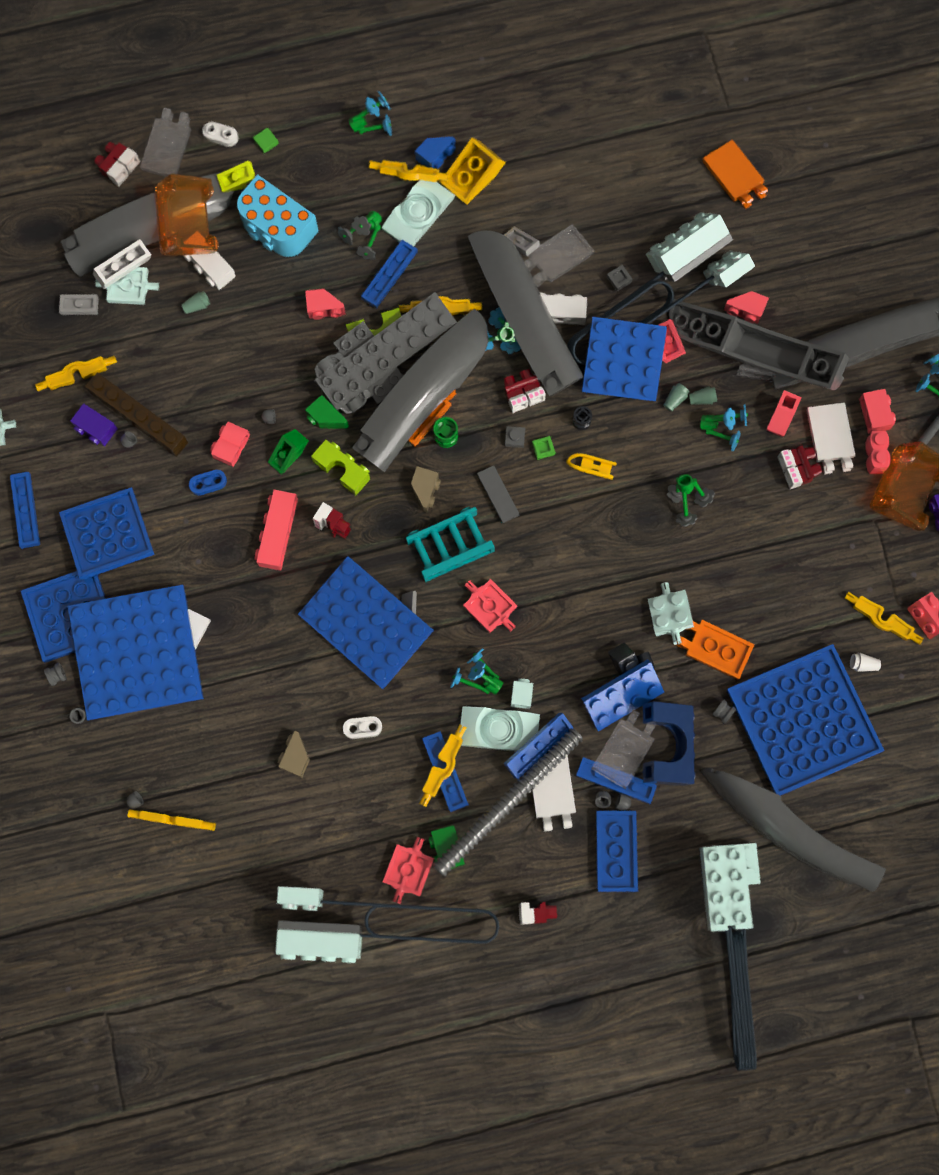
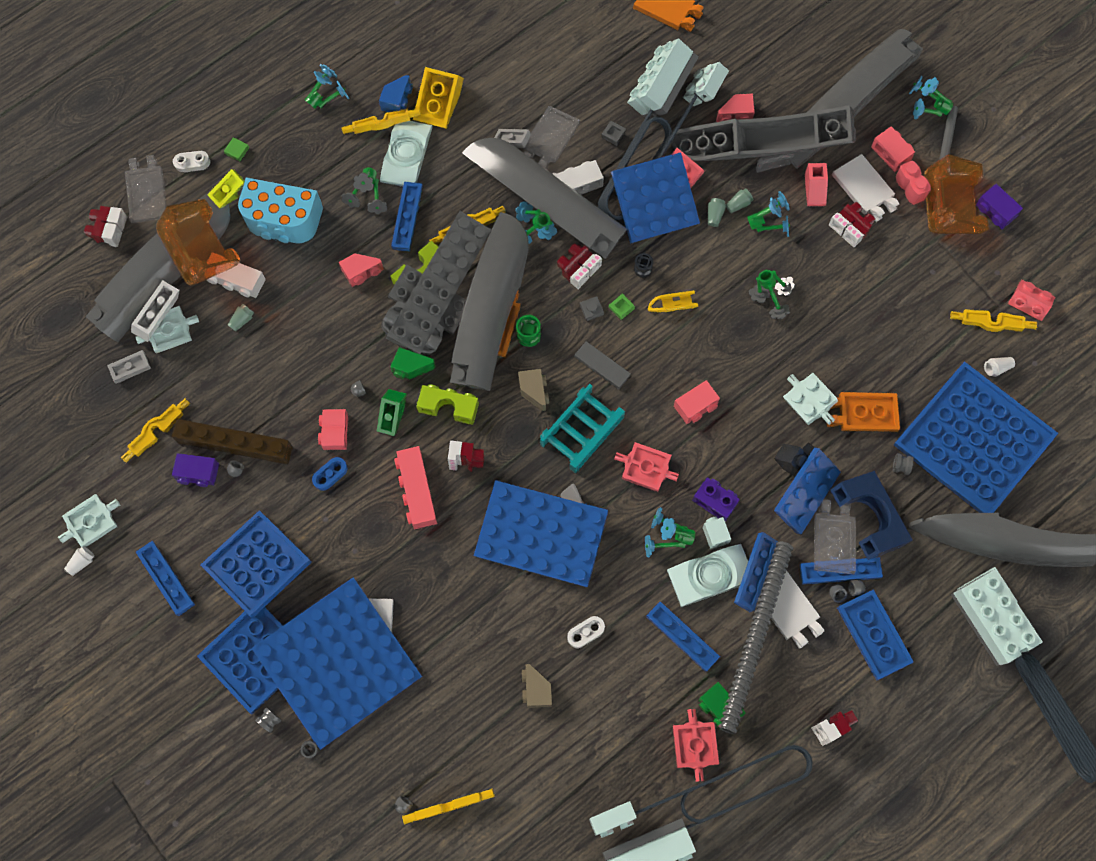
camera: 25 degrees left, 5 degrees down
yellow piece [419,724,467,807] -> none
none -> coral brick [674,380,720,424]
none -> dark purple brick [692,478,740,521]

